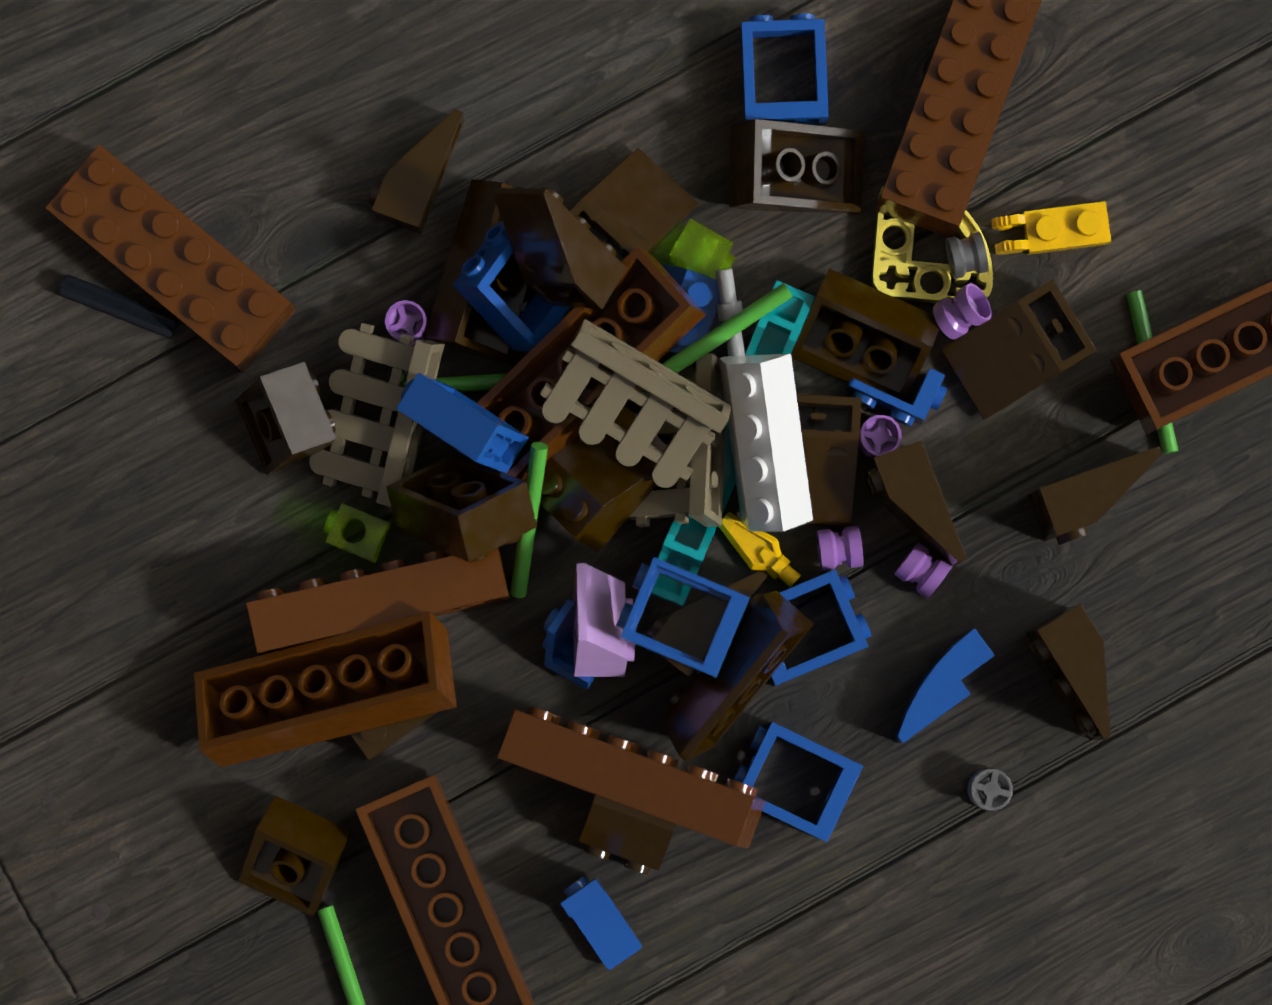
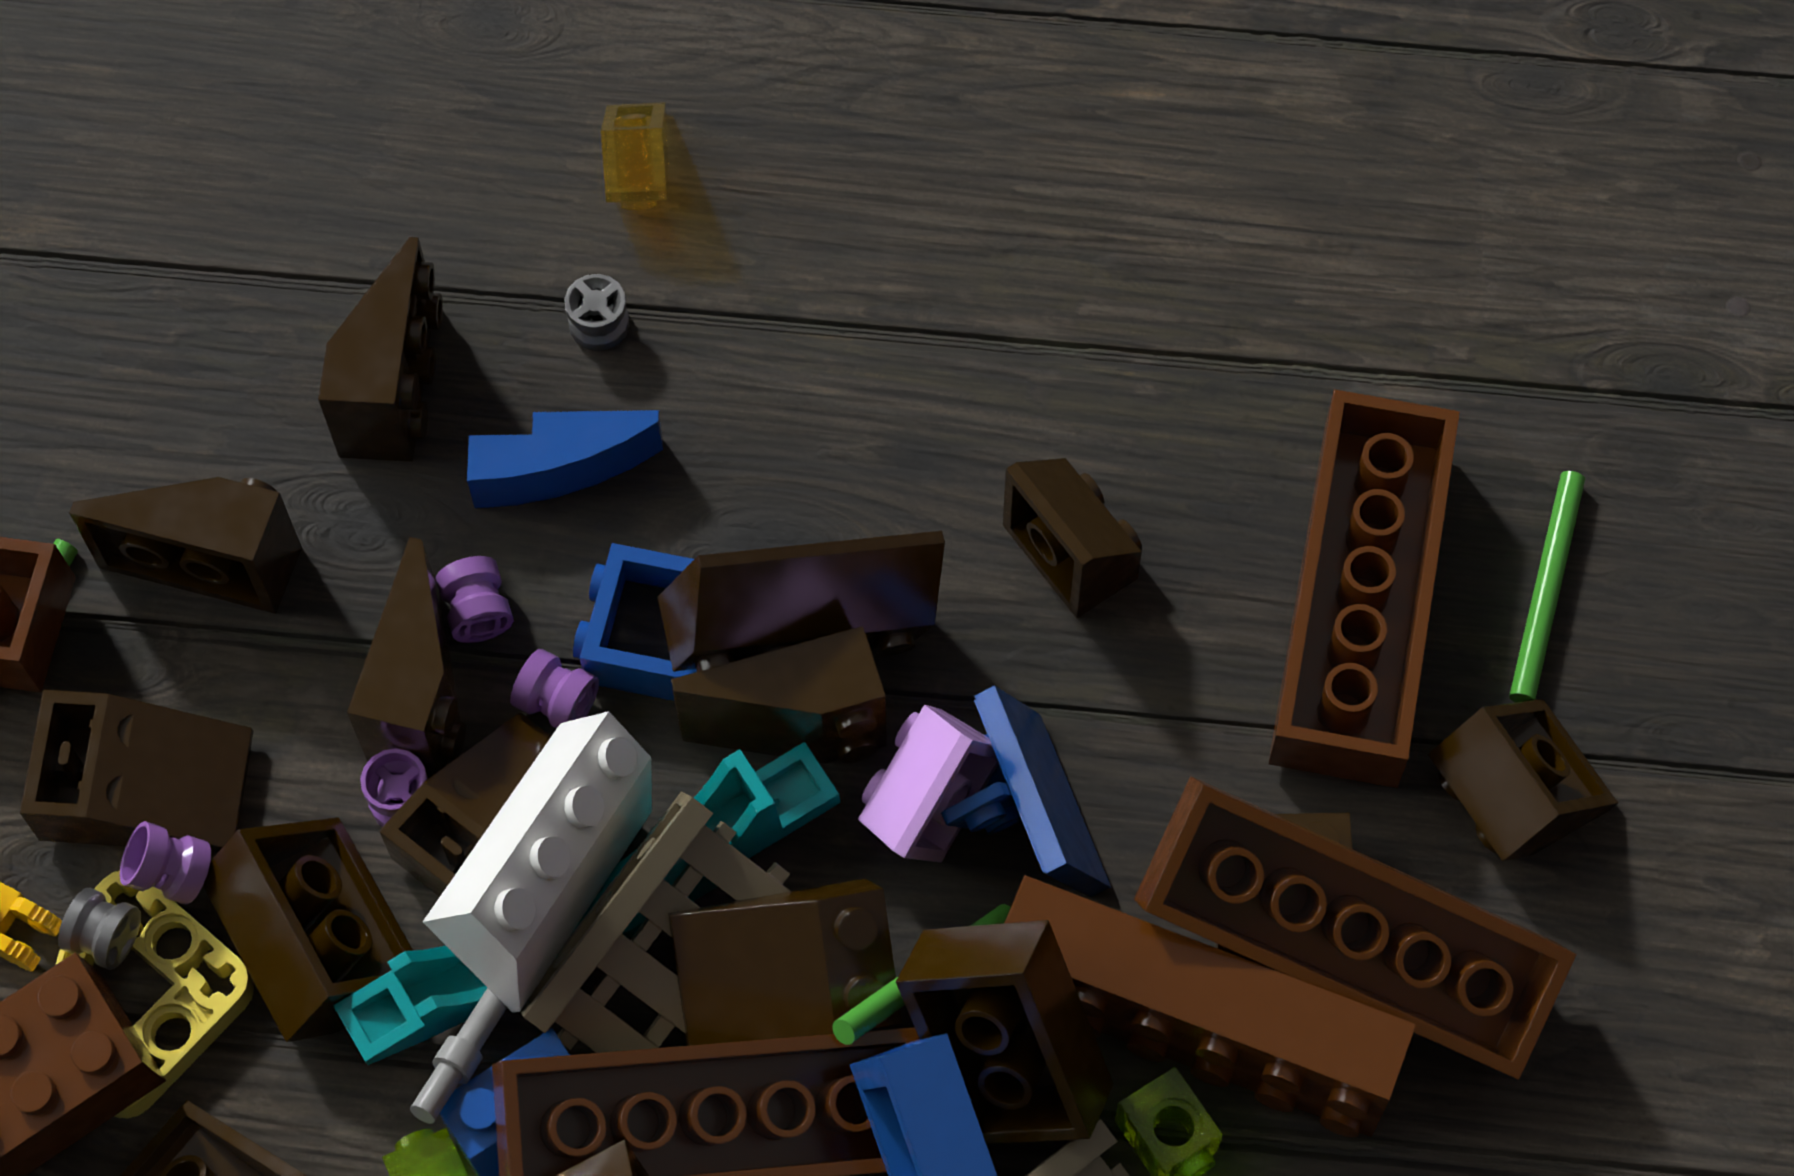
camera: 140 degrees left, 20 degrees down
reddish brown brick [498,706,766,849] -> none
dark tan fence [540,319,731,488] -> none
blue bracket [560,876,642,970] -> none
blue window [616,557,750,678] -> none
bright green bar [662,283,793,373] -> none
yellow piece [718,512,801,588] -> none
blue window [733,722,863,842] -> none
blue bracket [846,368,947,427] -> none
none -> clear yellow slope [601,102,669,210]
none -> blue tile [974,685,1111,897]

